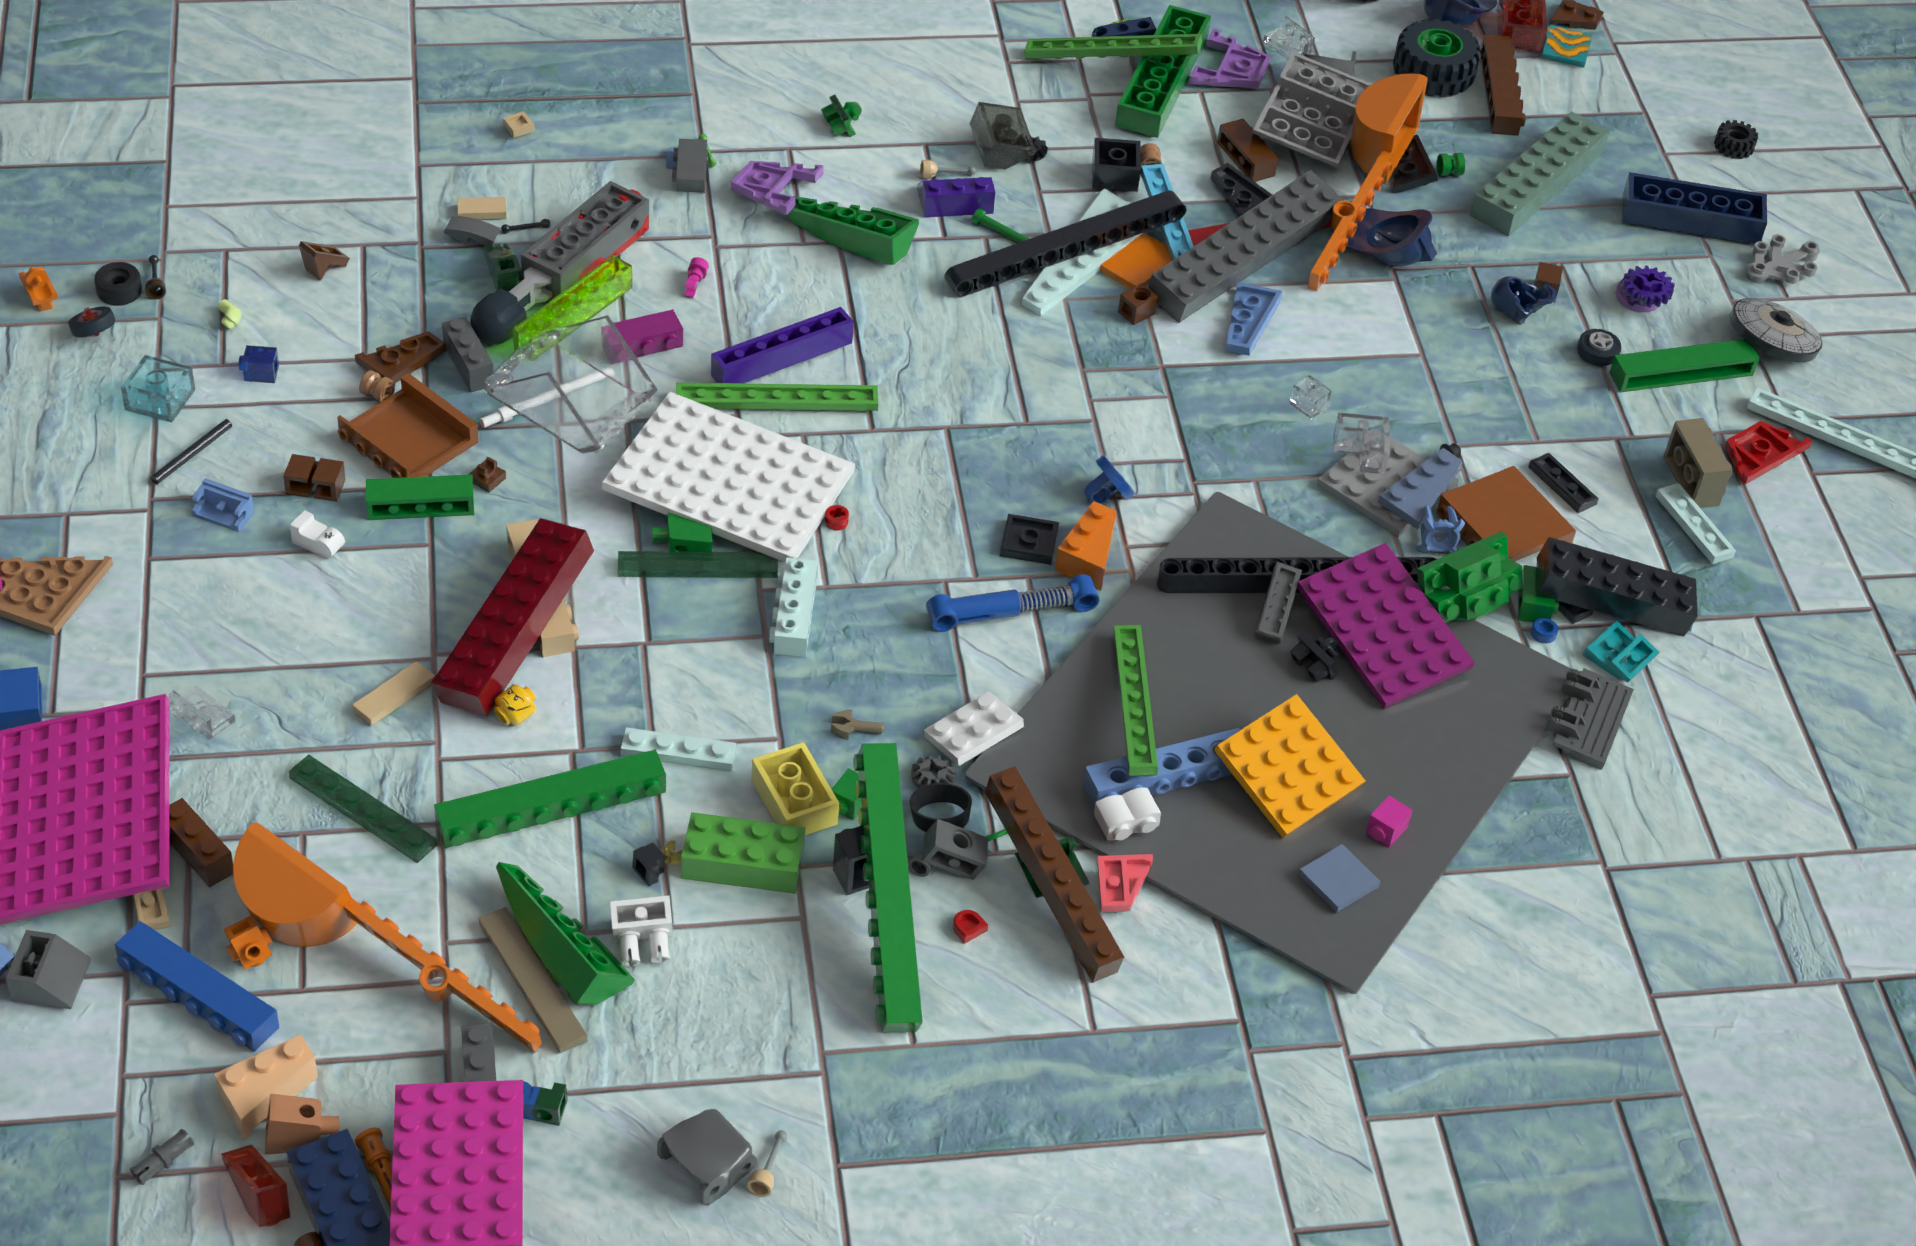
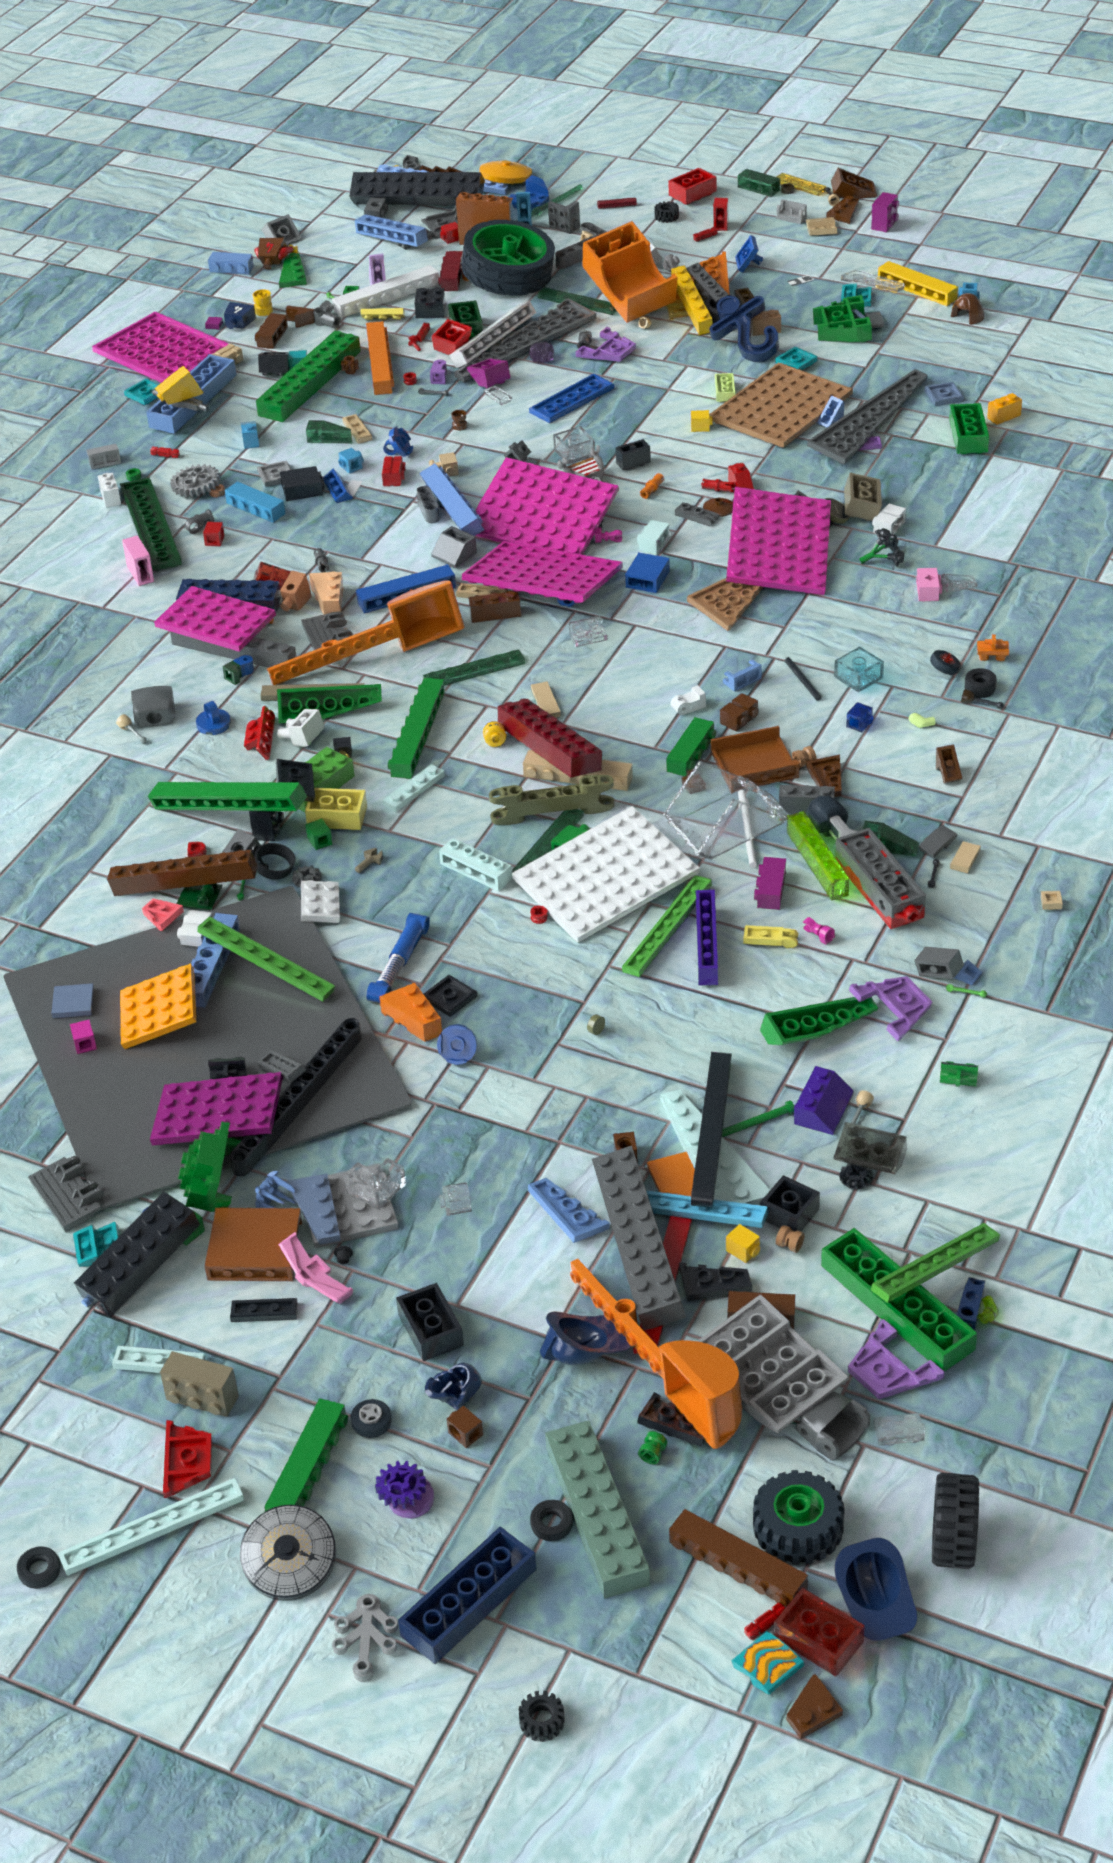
camera: 130 degrees right, 5 degrees down
none -> blue tile [196,701,231,735]
none -> red bracket [244,705,275,760]
none -> black tile [276,759,315,802]
none -> bright pink plate [278,1232,353,1304]
none -> dark grey hinge [301,612,353,650]
none -> black brick [396,1283,464,1361]
none -> olive piece [489,775,615,825]
none -> black tyre [530,1500,573,1541]
none -> olive tile [587,1014,605,1035]
none -> yellow brick [726,1224,760,1263]
none -> light yellow hinge [743,925,799,948]
none -> red axle [744,1603,787,1640]

